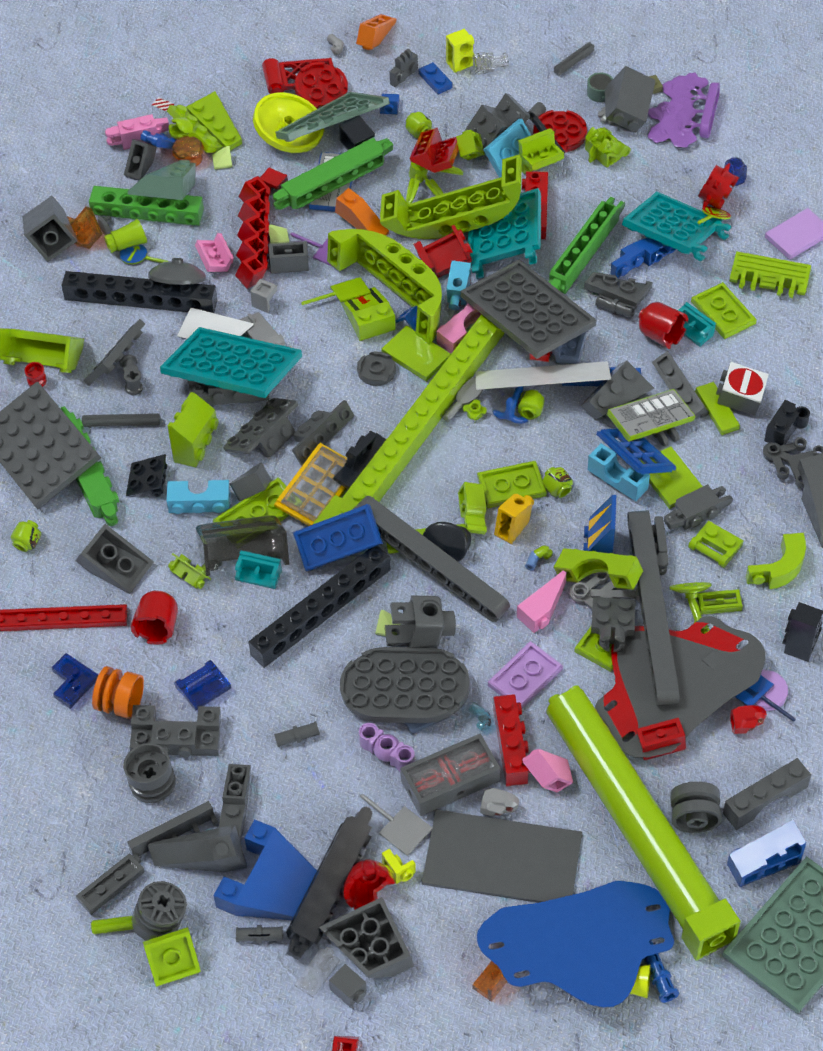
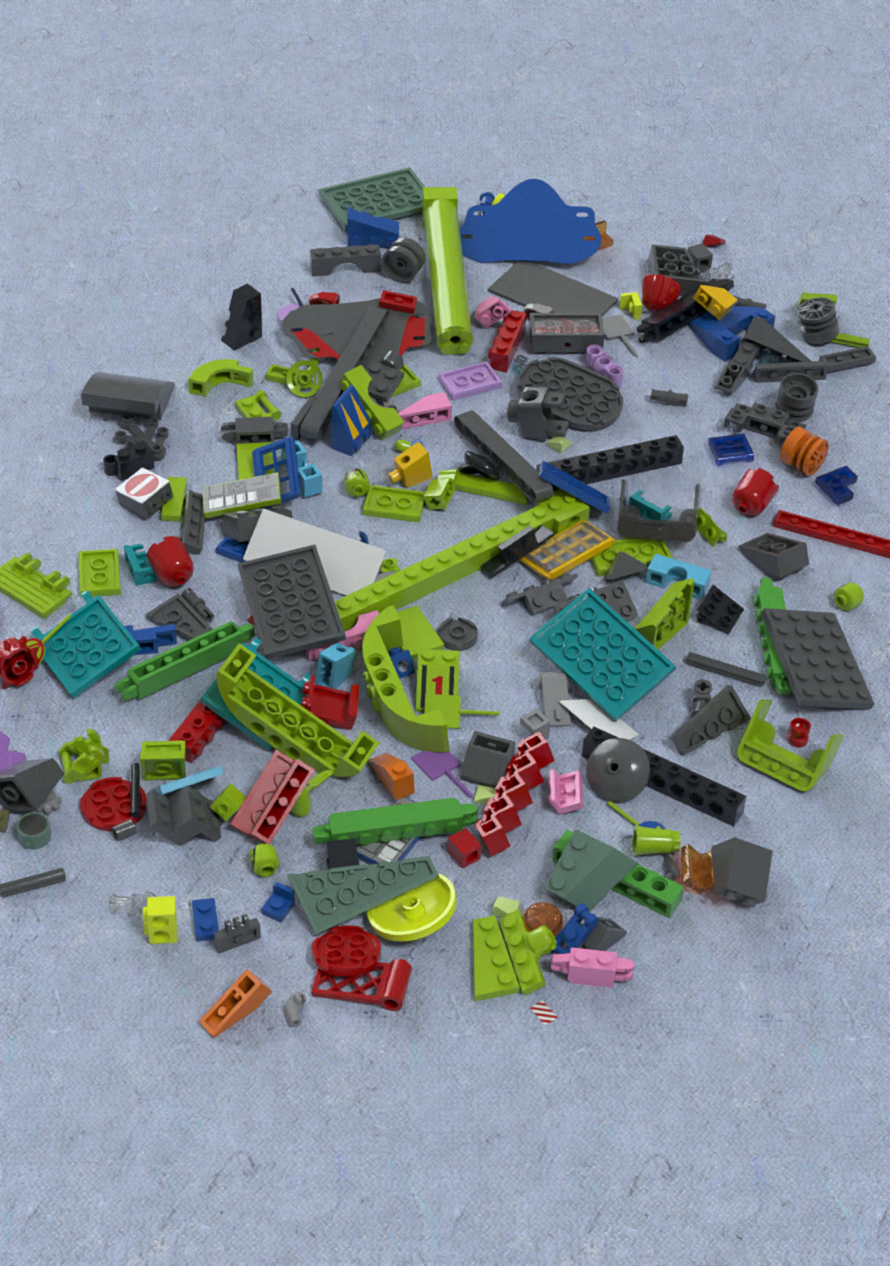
camera: 160 degrees left, 10 degrees down
none -> yellow slope [693,285,738,321]

